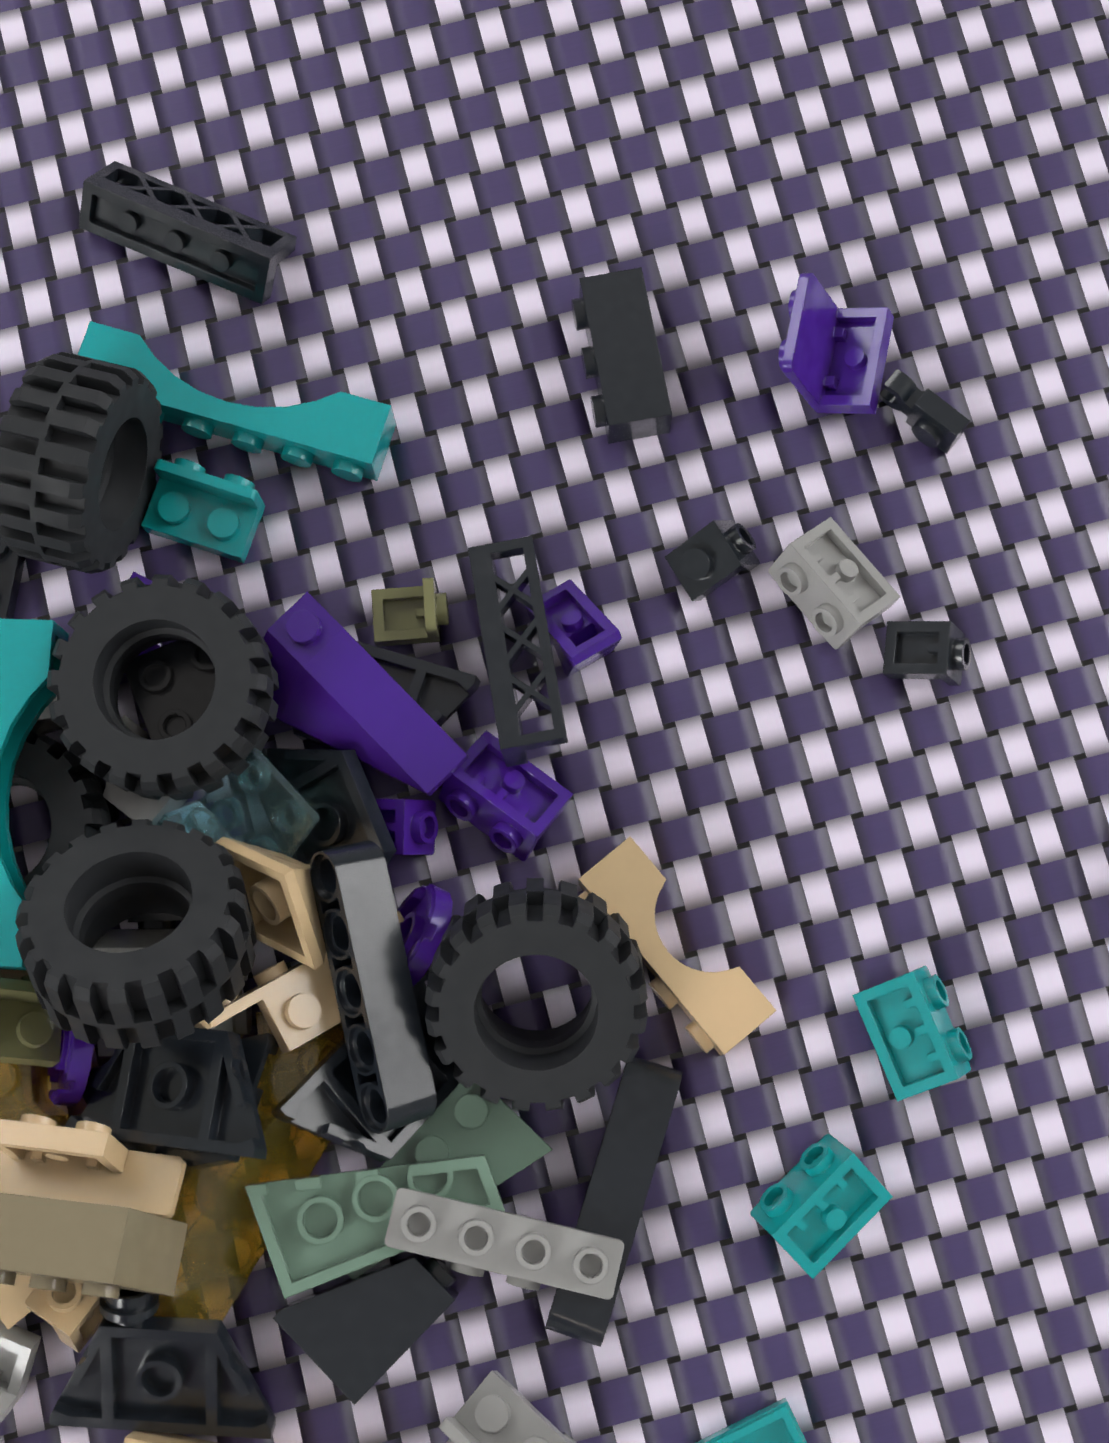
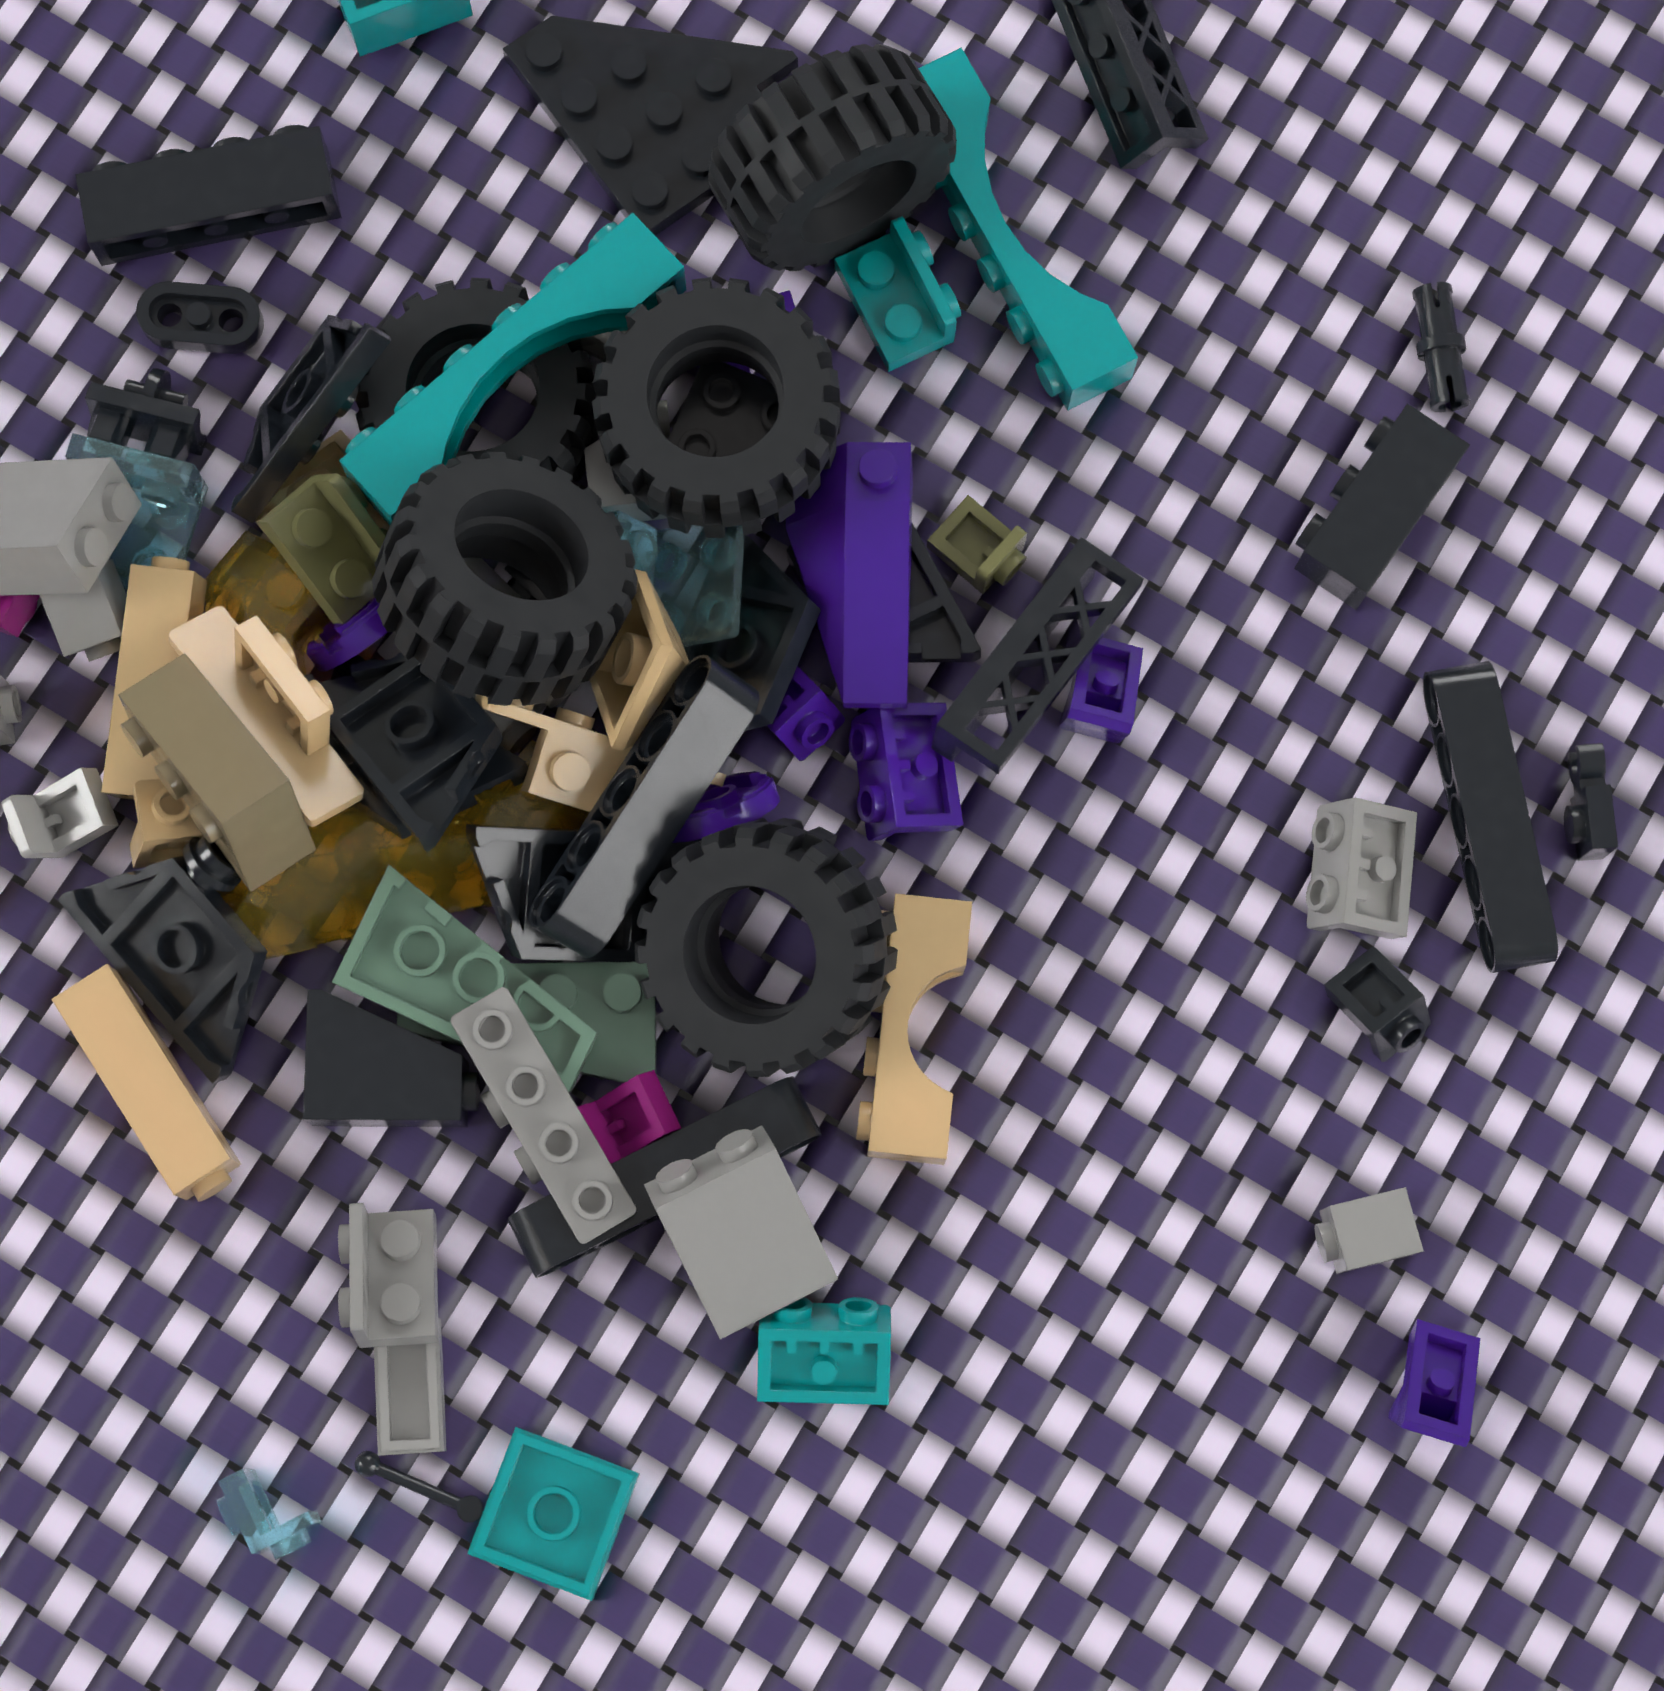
camera: 40 degrees right, 0 degrees up
black bracket [665,520,760,601] -> none
dark purple bracket [778,273,894,414] -> none
teal bracket [852,965,972,1102] -> none
none -> magenta bracket [577,1070,682,1164]
none -> light grey brick [644,1125,838,1339]
none -> light grey brick [1314,1187,1423,1274]
none -> black pin [1412,282,1470,413]
none -> black beam [1423,661,1558,973]

